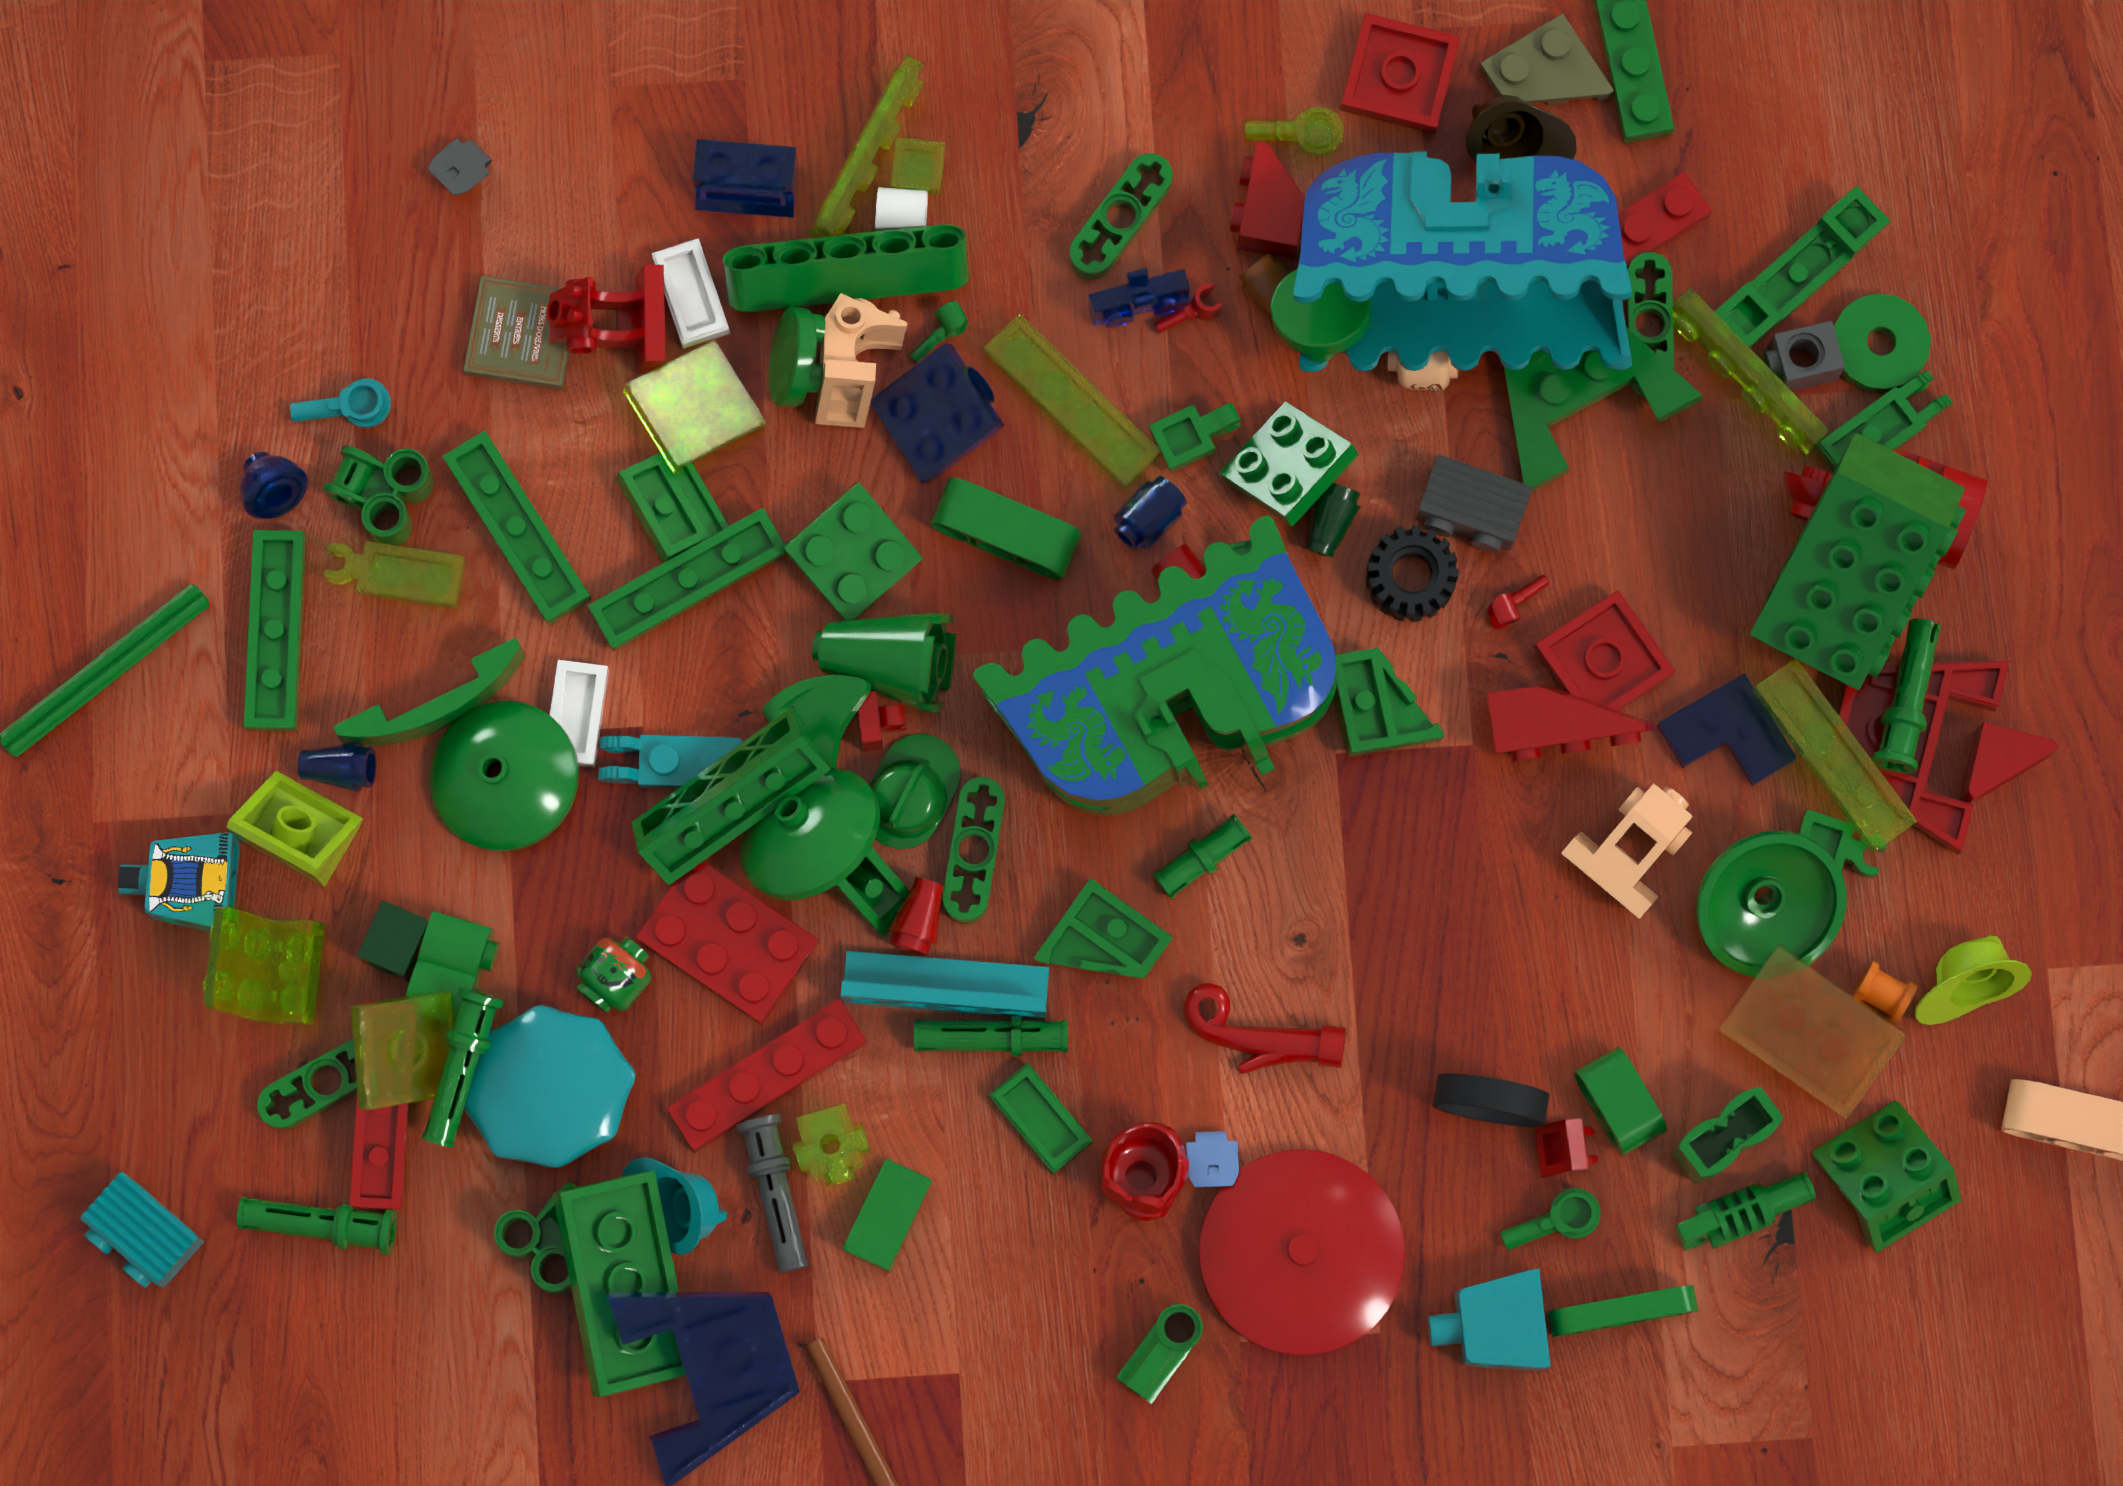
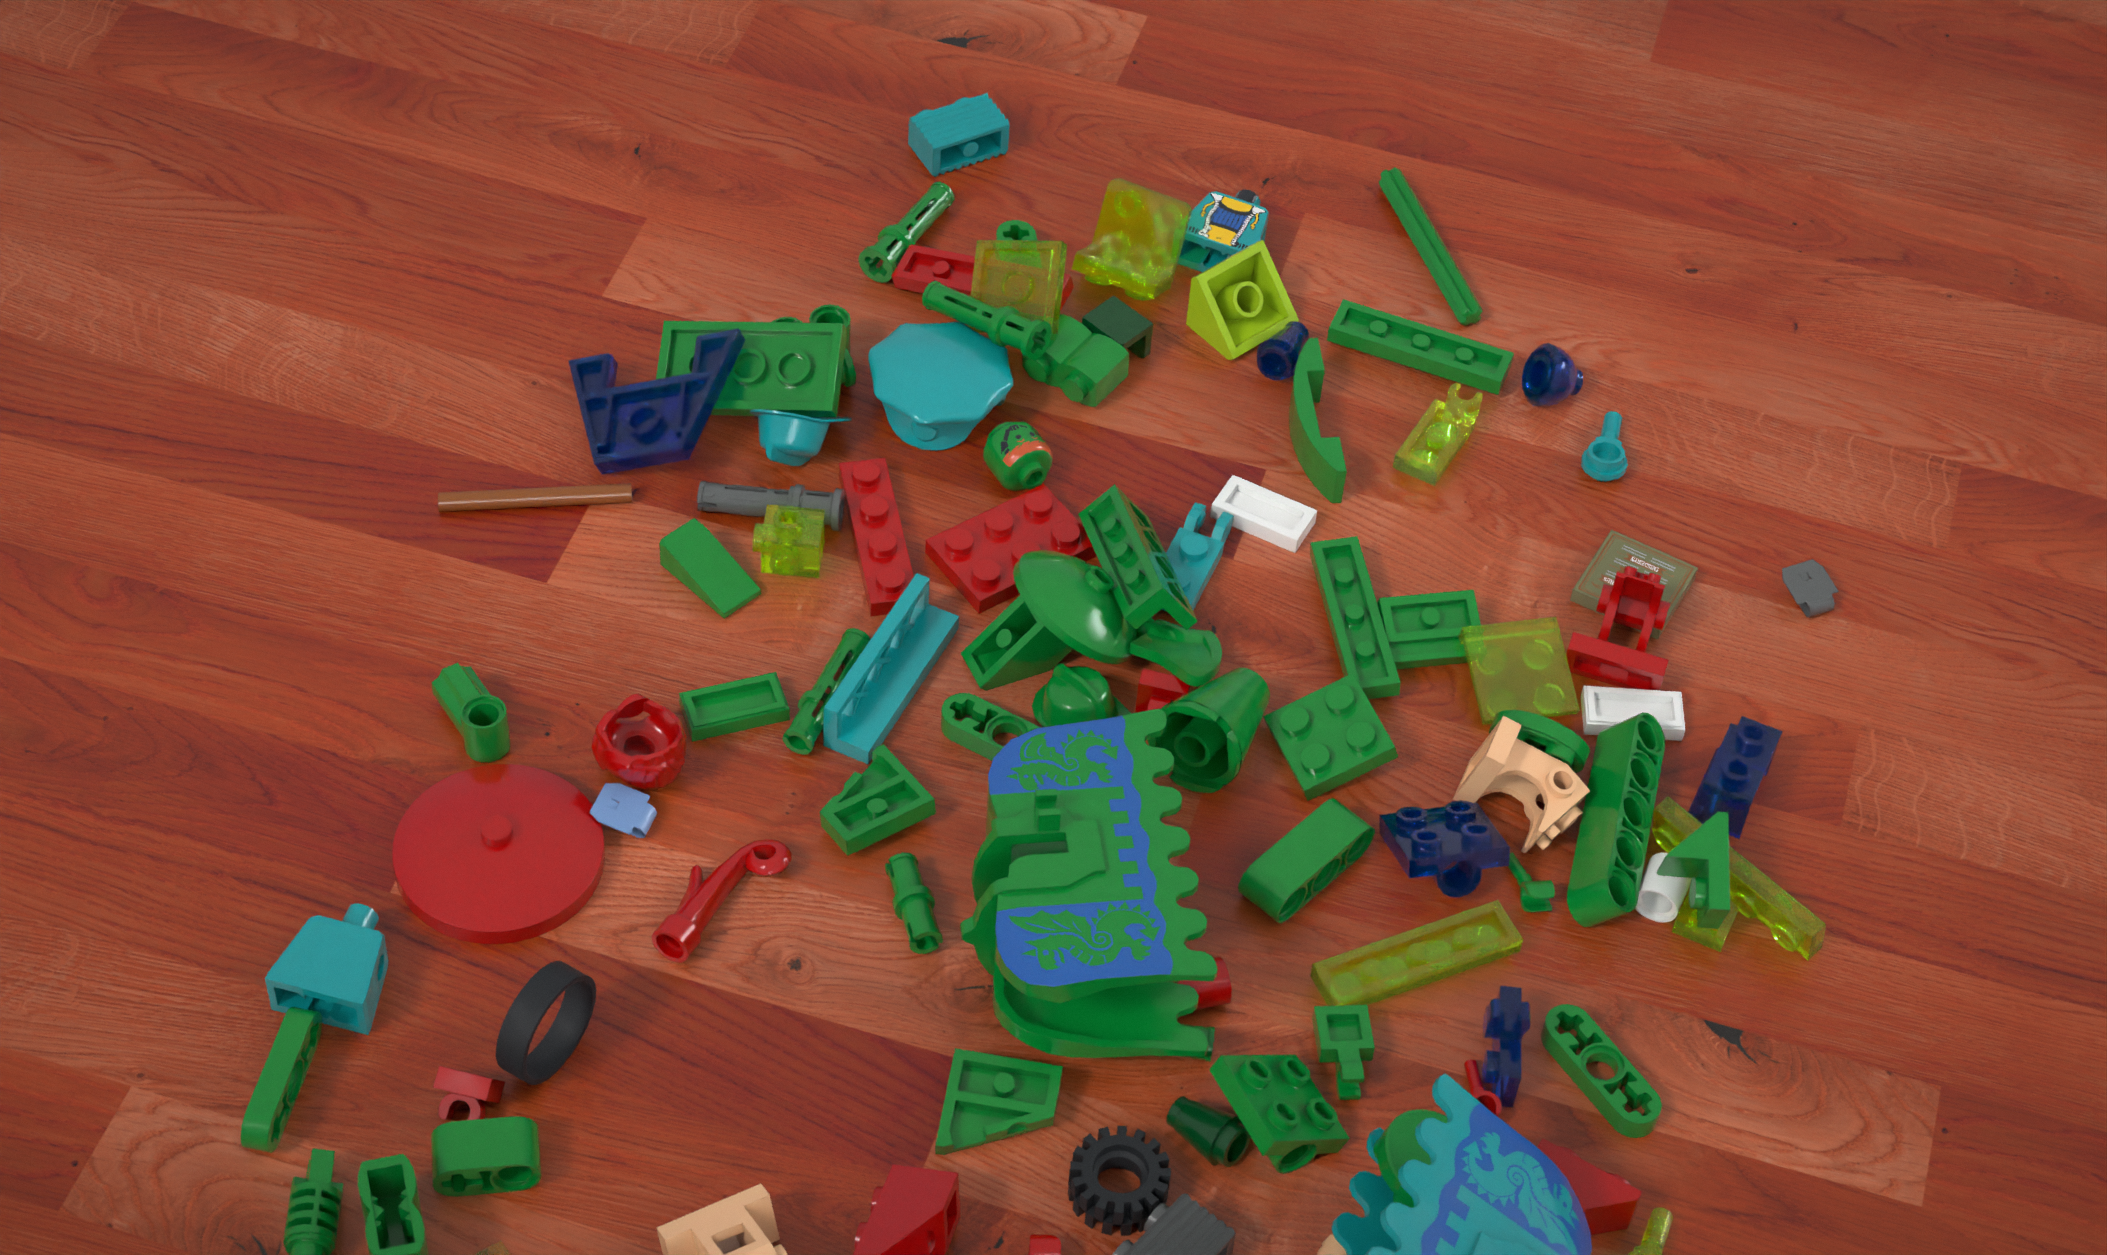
camera: 110 degrees right, 30 degrees down
green piece [322,445,434,548] -> none
green dish [429,701,579,852] -> none
green plate [442,430,591,625] -> none
red cone [888,877,944,956] -> none
clear blue brick [1113,476,1187,550] -> none
green plate [1500,1188,1601,1251] -> none
none -> green slope [1656,812,1730,929]

